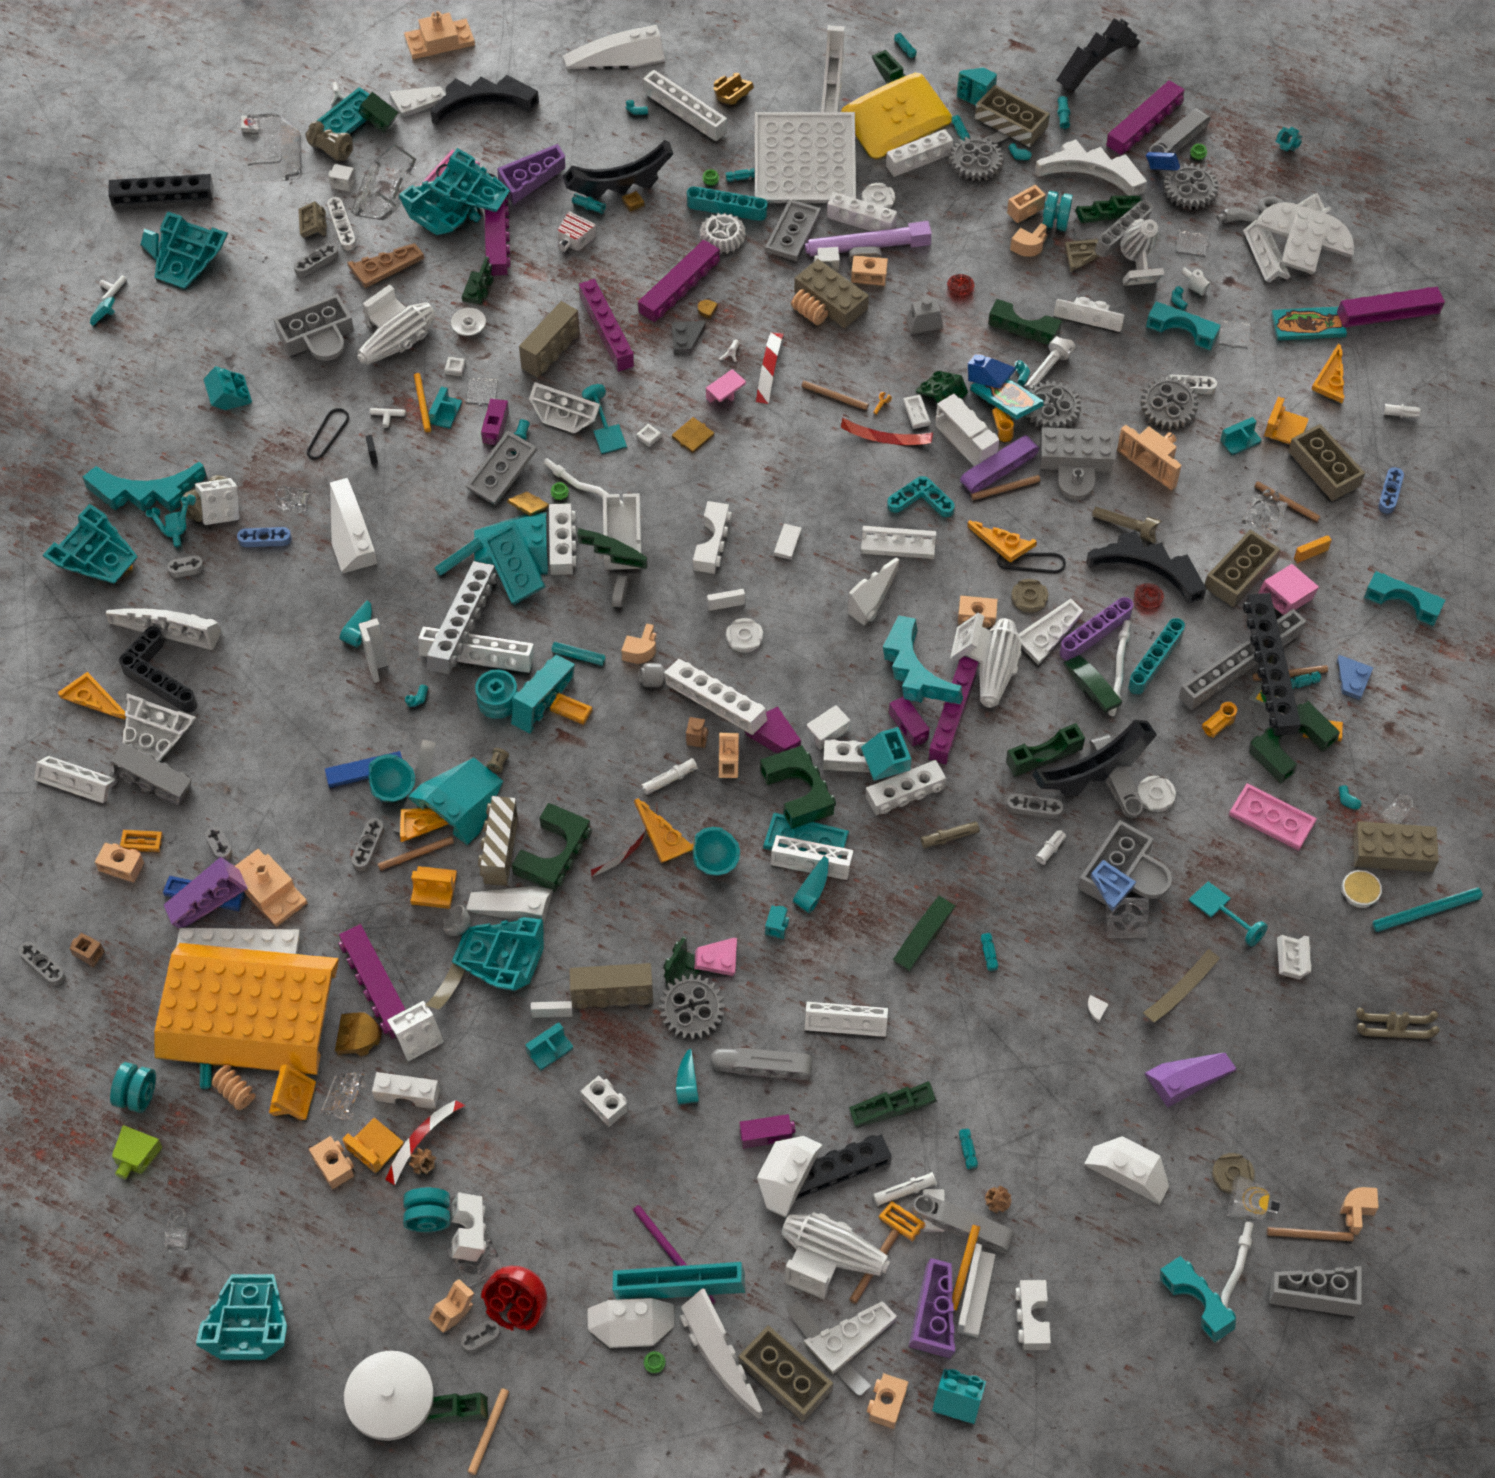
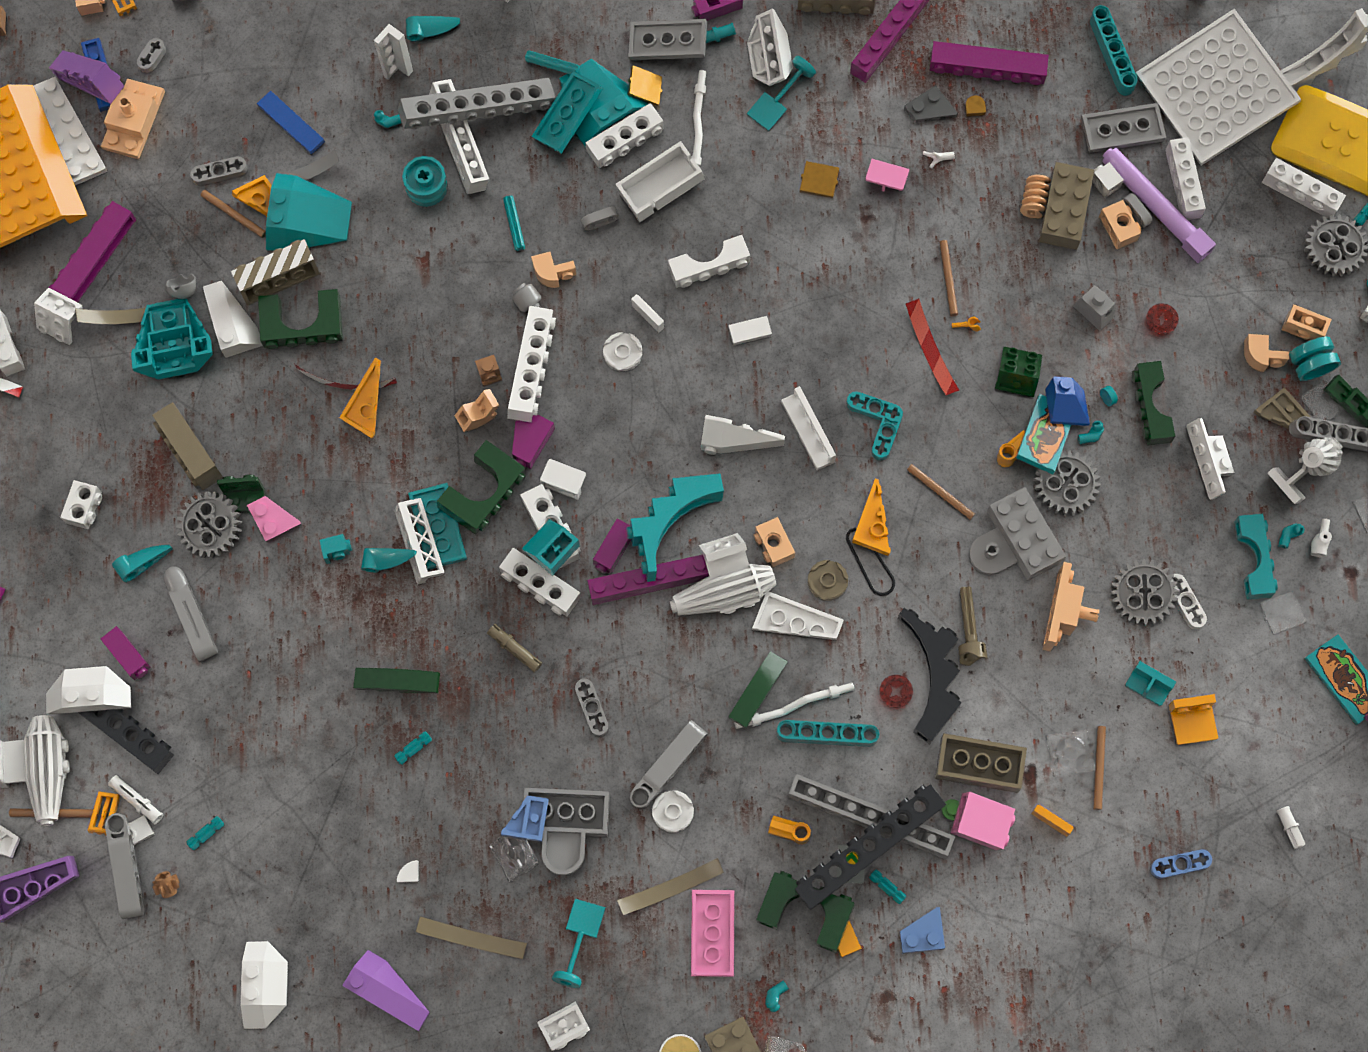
camera: 60 degrees right, 15 degrees up
pearl gold slope [334,1012,382,1056] -> none
teal cylinder [368,754,415,803] -> none
light orange bracket [411,866,457,909] -> none
dark tan bush [486,748,509,773] -> none
teal wedge [511,654,575,734] -> none
teal panel [525,1022,573,1070] -> none
white tile [531,1001,573,1018] -> none
light orange tile [550,693,593,725] -> none
bright green plate [551,482,569,500] -> none
dark green slope [577,528,648,569] -> none
white tile [636,424,662,448] -> none
white pin [641,758,698,796] -> none
teal cylinder [693,826,740,876] -> none
white gear [700,213,746,255] -> none
bright green plate [702,169,719,185] -> none
teal axle [725,168,755,182] -> none
sticker [756,332,784,404] -> none
white fence [804,1002,888,1037] -> none
dark green slope [849,1081,937,1127] -> none
white tile [862,183,895,209] -> none
white plate [903,395,930,429] -> none
white piece [935,394,999,467] -> none
light orange bar [952,1224,980,1311] -> none
white fence [957,1244,996,1338] -> none
medium lavender beam [960,435,1039,493] -> none
dark green arch [1006,723,1085,777] -> none
white arch [1015,1280,1051,1350] -> none
white piece [1024,336,1076,390] -> none
black arch [1032,720,1157,796] -> none
white axle [1035,830,1066,865] -> none
medium lavender beam [1060,597,1133,660] -> none
medium nougat piece [1253,665,1328,681] -> none
dark tan brick [1288,424,1365,501] -> none
light orange wing [1311,344,1345,403] -> none
teal arch [1364,571,1446,626] -> none
none -> dark tan sticker [617,858,724,915]
none -> teal tile [1100,386,1118,407]

